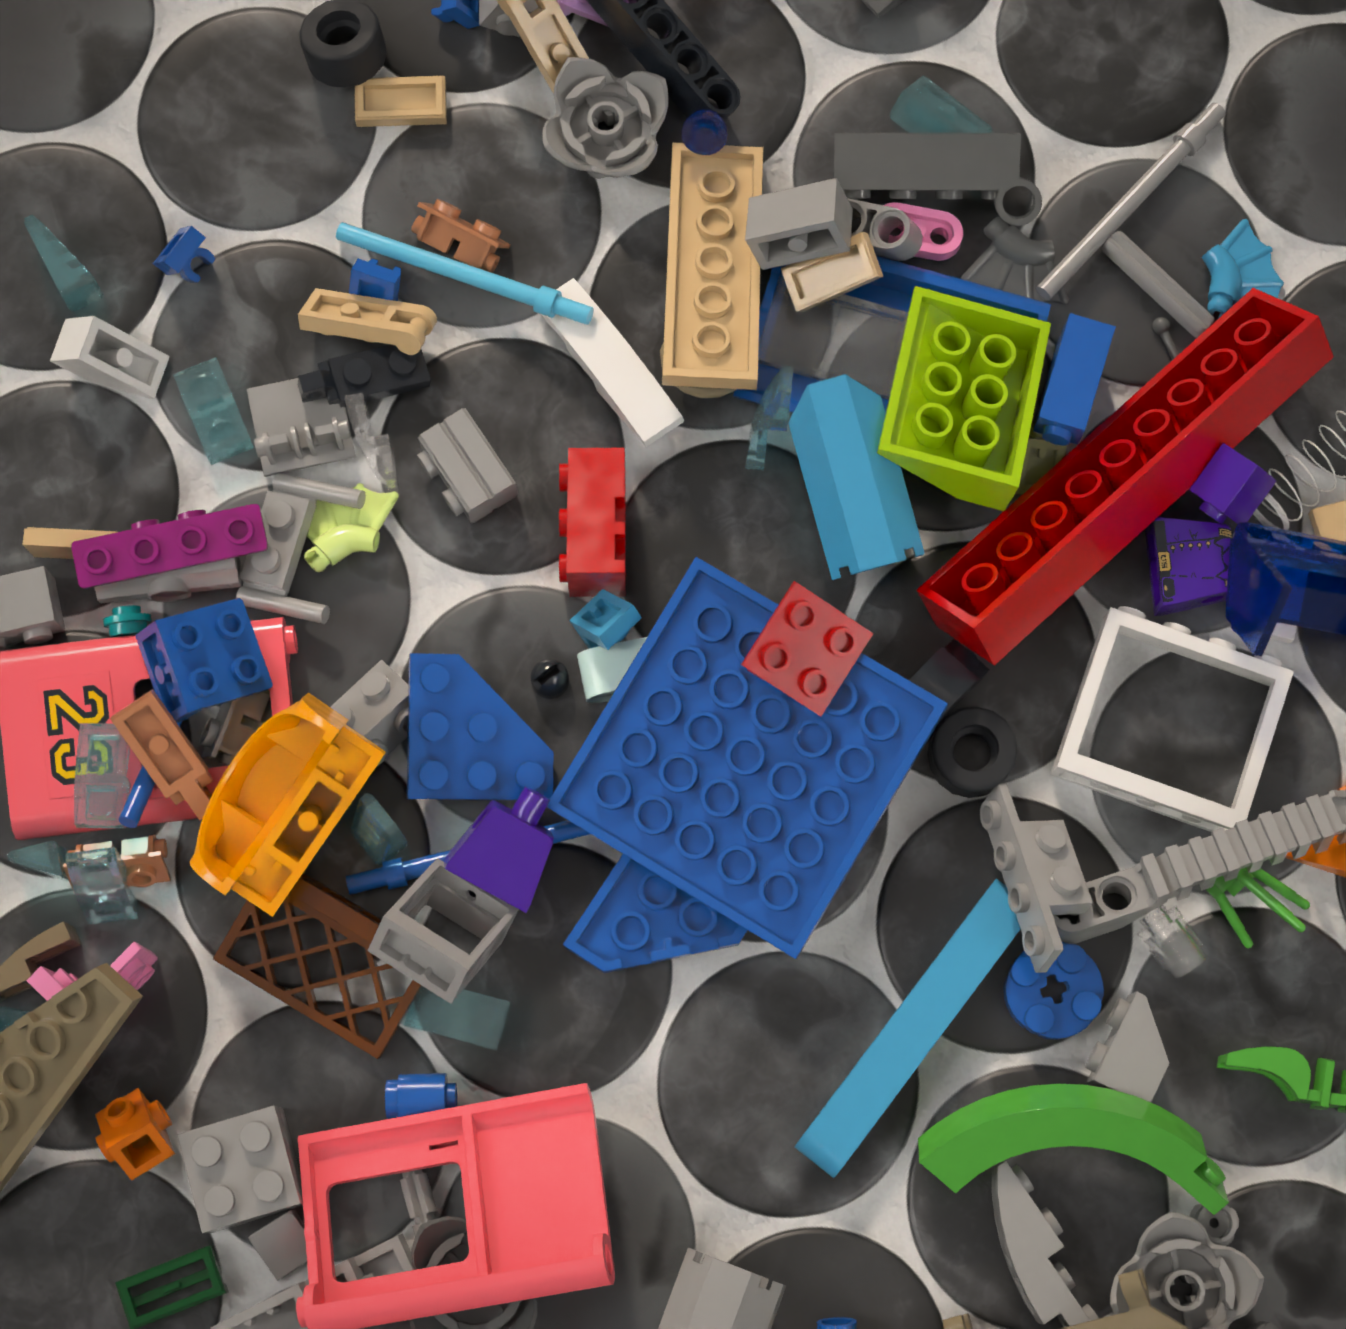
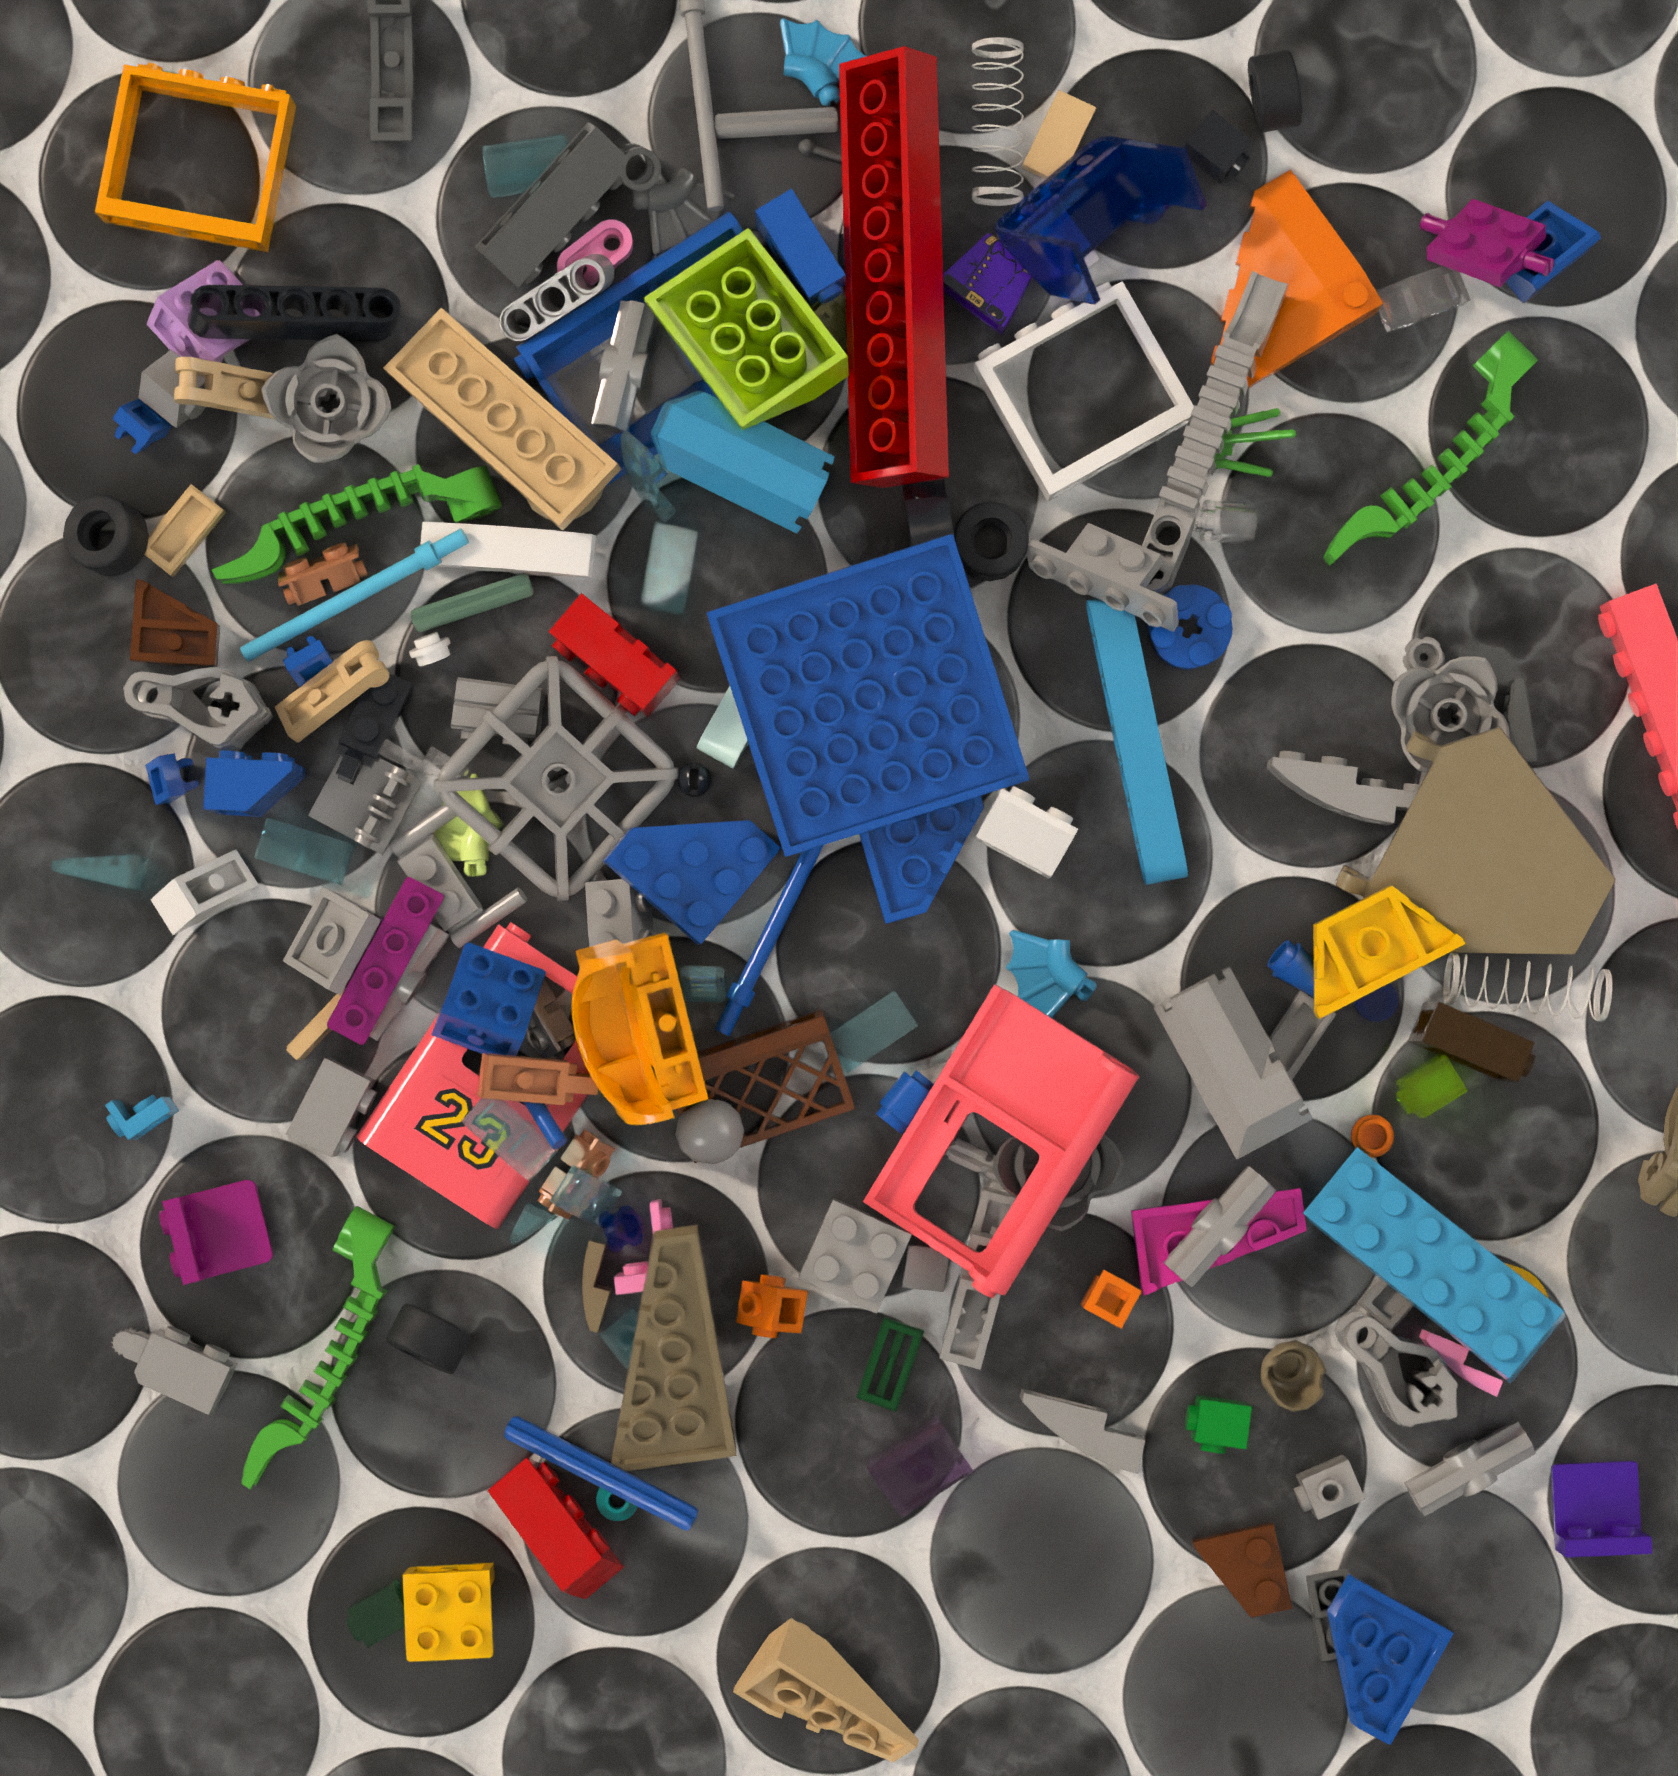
camera: 50 degrees left, 10 degrees up
teal plate [103,605,152,637] -> none
light grey window [368,858,519,1004] -> none
dark purple torso [444,786,554,913] -> none
dark azure bracket [569,589,642,650] -> none
clear blue plate [682,110,728,155] -> none
hinge [741,581,874,717] -> none
light grey brick [745,178,853,270] -> none
tan tile [781,232,884,312] -> none
bright green arch [918,1084,1229,1215] -> none
light grey slope [1085,991,1169,1102] -> none
dark purple brick [1189,443,1277,527] -> none
none -> light grey piece [123,667,273,751]
none -> reddish brown wing [130,579,220,667]
none -> blue slope [203,750,306,817]
none -> bright green piece [212,464,502,584]
none -> light grey plate [283,887,381,995]
none -> white plate [409,632,451,666]
none -> sand green axle [411,573,534,632]
none -> light grey plate [433,656,679,901]
none -> light grey piece [592,300,656,434]
none -> clear blue plate [598,1205,643,1253]
none -> clear light blue slope [641,521,698,615]
none -> light grey hair [675,1099,745,1164]
none -> white slope [975,787,1078,879]
none -> dark azure arm [1006,930,1097,1018]

